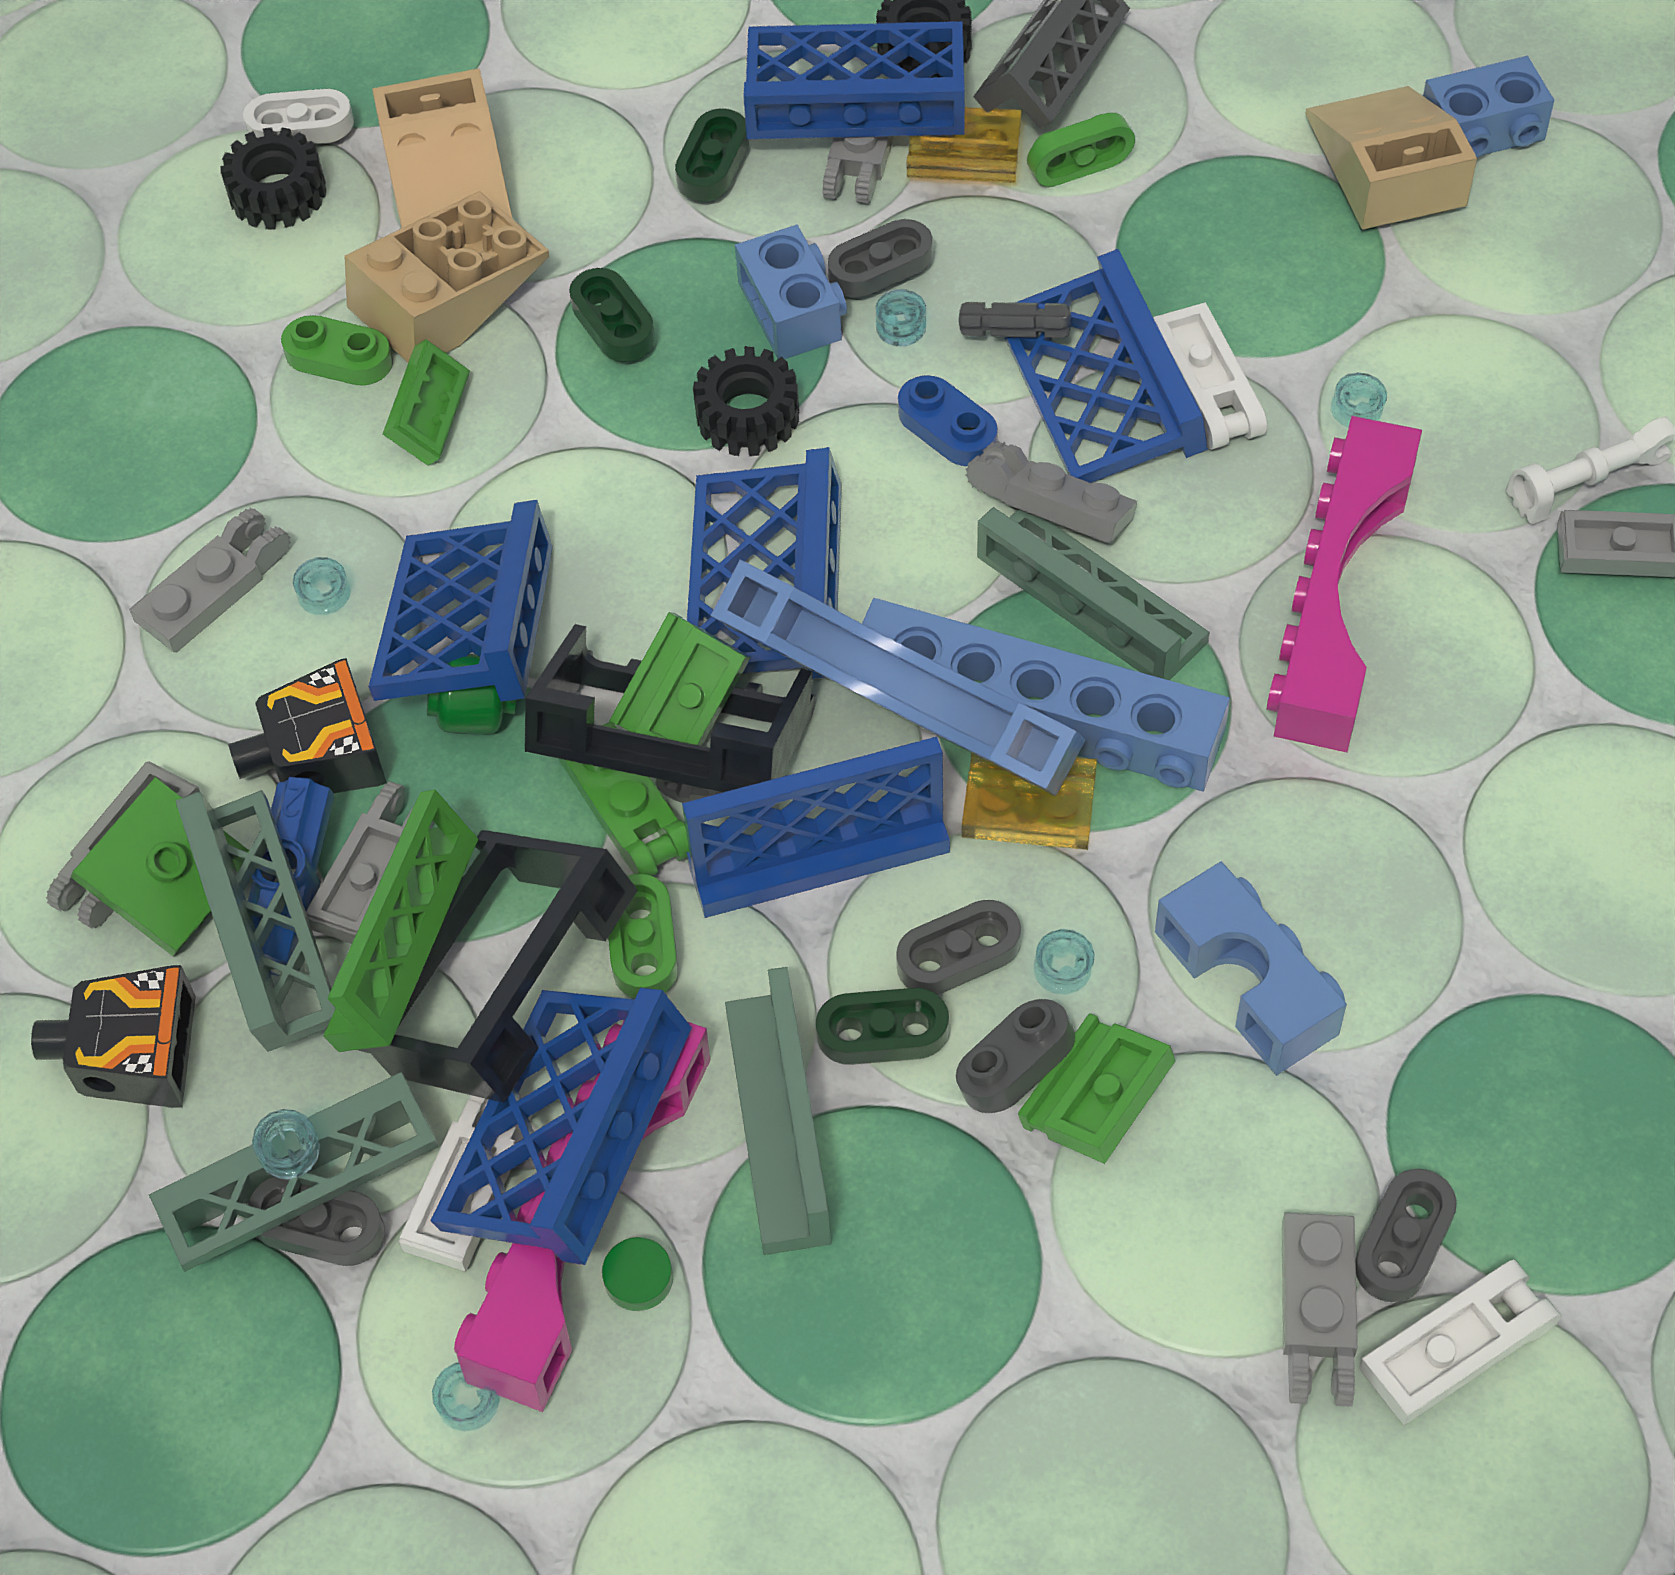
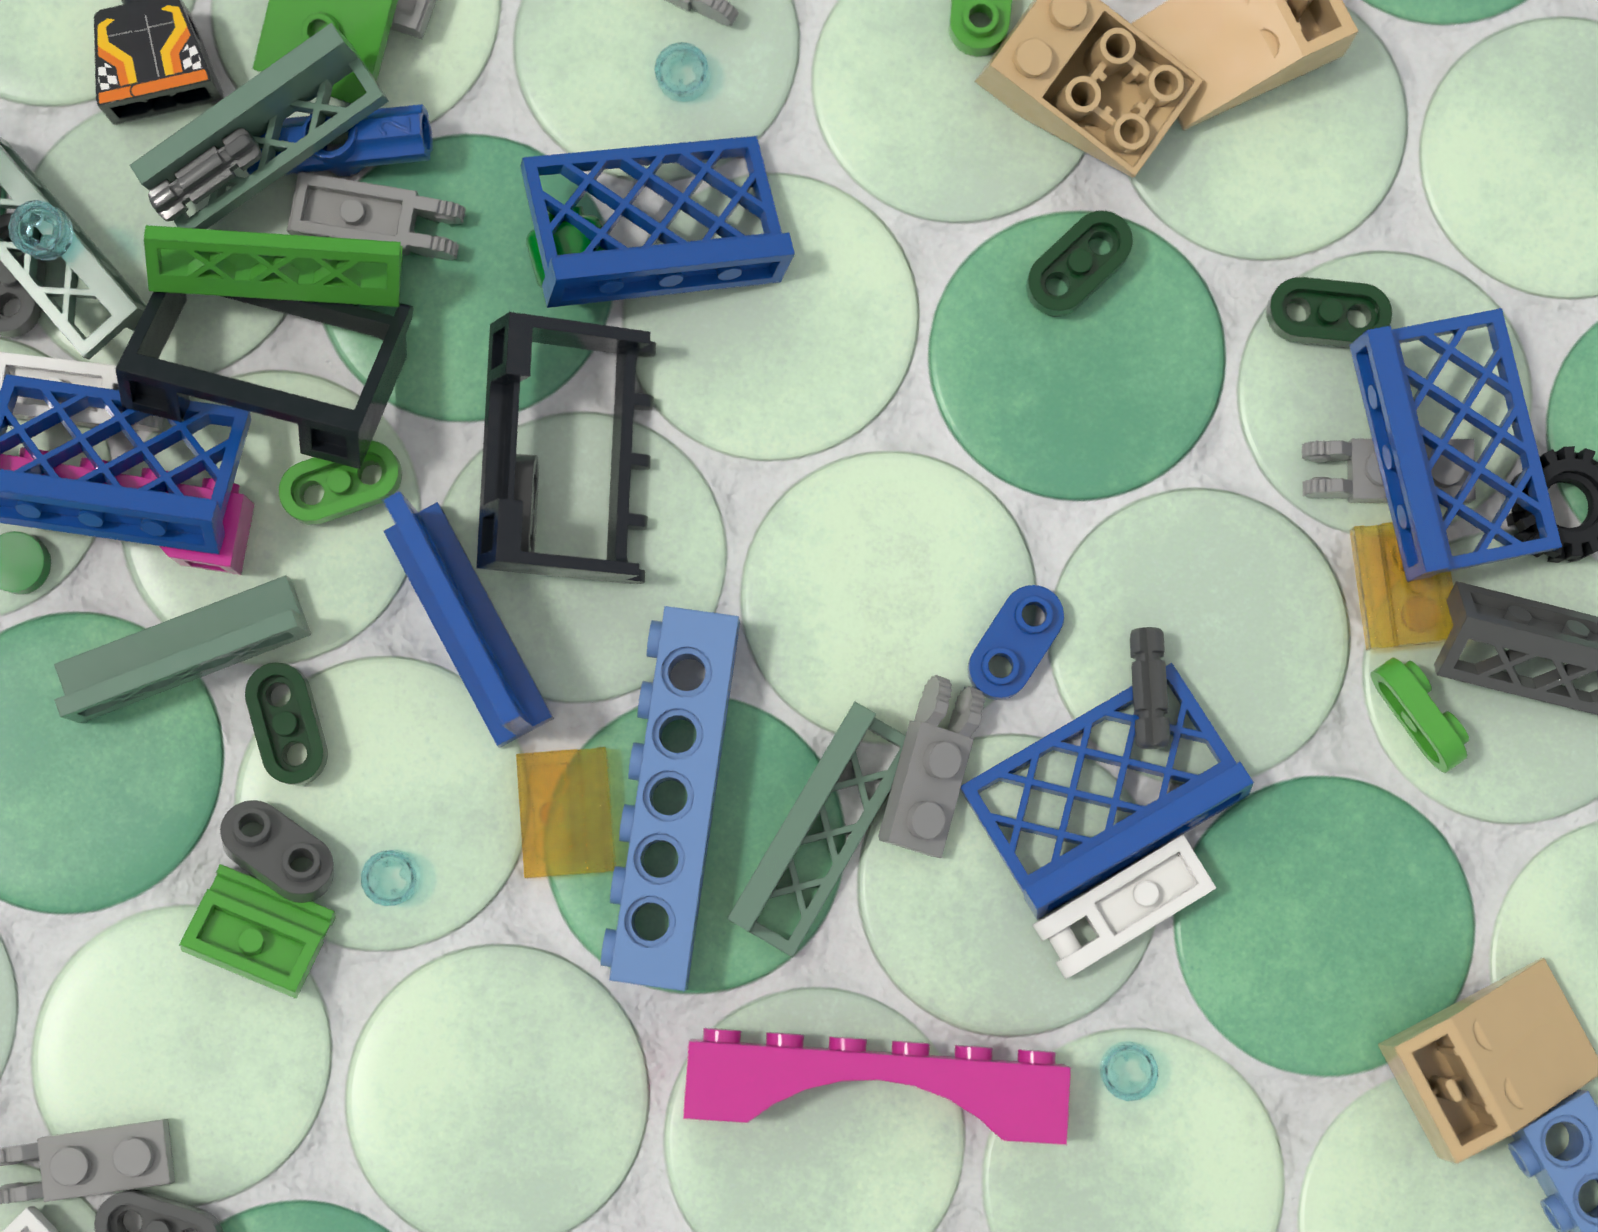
camera: 75 degrees right, 25 degrees up
torso [228,658,387,794] -> none
bright green plate [382,339,470,466] -> none
bright green plate [559,721,689,876] -> none
bright green plate [609,612,751,746] -> none
blue fence [687,447,842,679] -> none
black tyre [693,346,800,457] -> none
medium blue arch [711,560,1085,796] -> none
medium blue brick [735,224,847,359] -> none
dark grey plate [828,219,933,298] -> none
clear light blue bush [876,289,926,346] -> none
dark grey plate [896,900,1021,994] -> none
medium blue arch [1155,861,1347,1076] -> none
none -> dark grey axle [148,128,262,222]

